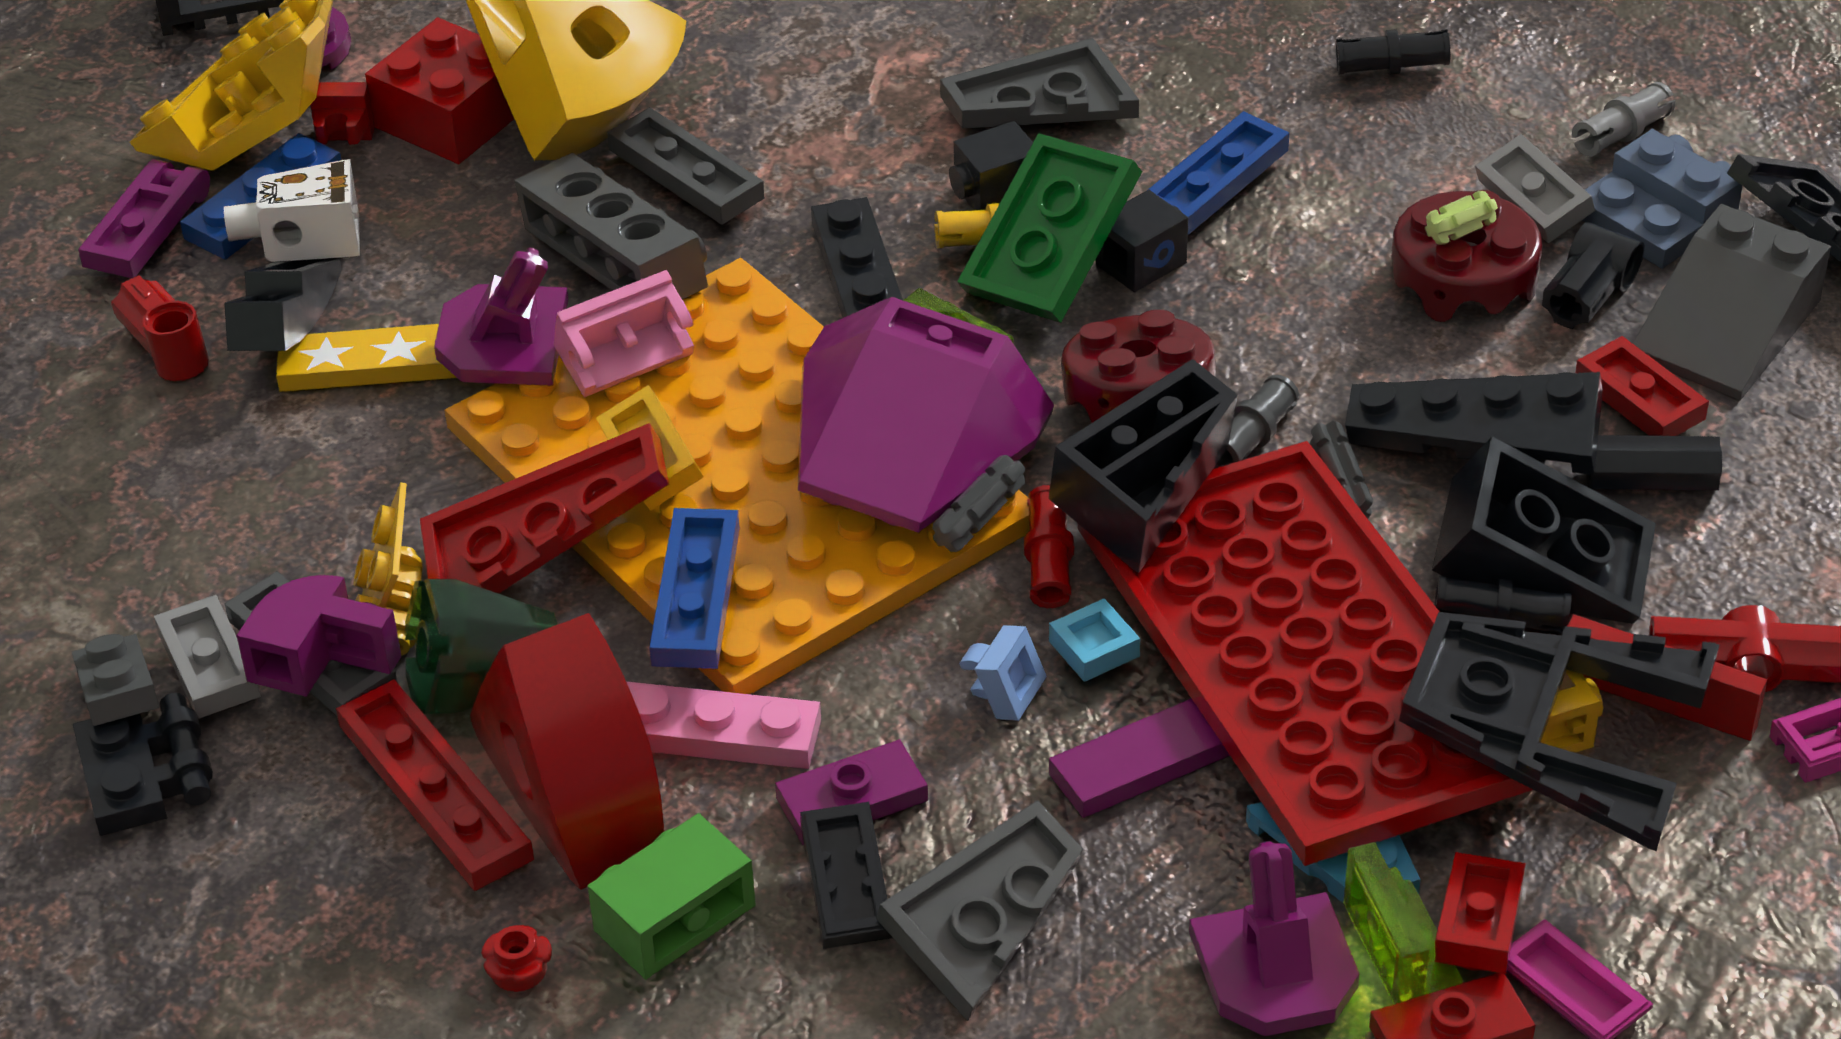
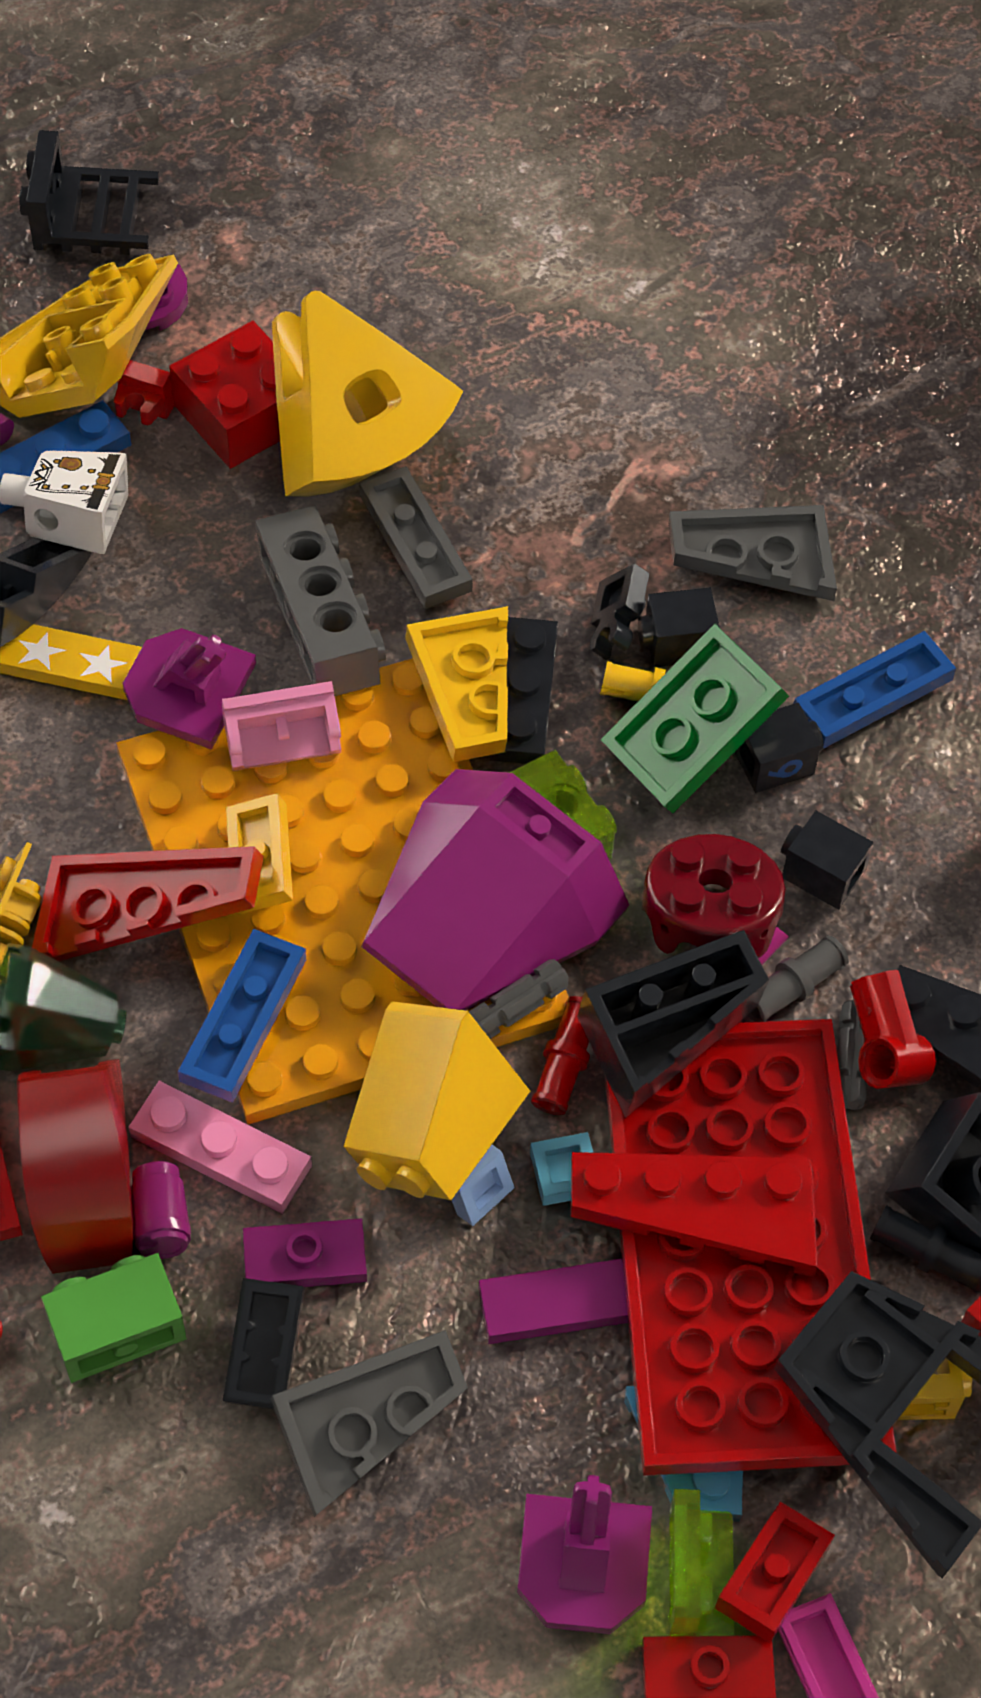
camera: 15 degrees right, 15 degrees up
none -> magenta piece [130,1161,191,1259]
none -> yellow slope [343,1001,530,1200]
none -> yellow wing [405,606,508,762]
none -> red wing [571,1152,817,1278]
none -> black plate [590,563,649,660]
none -> black brick [780,810,874,910]
none -> red piece [850,970,936,1089]

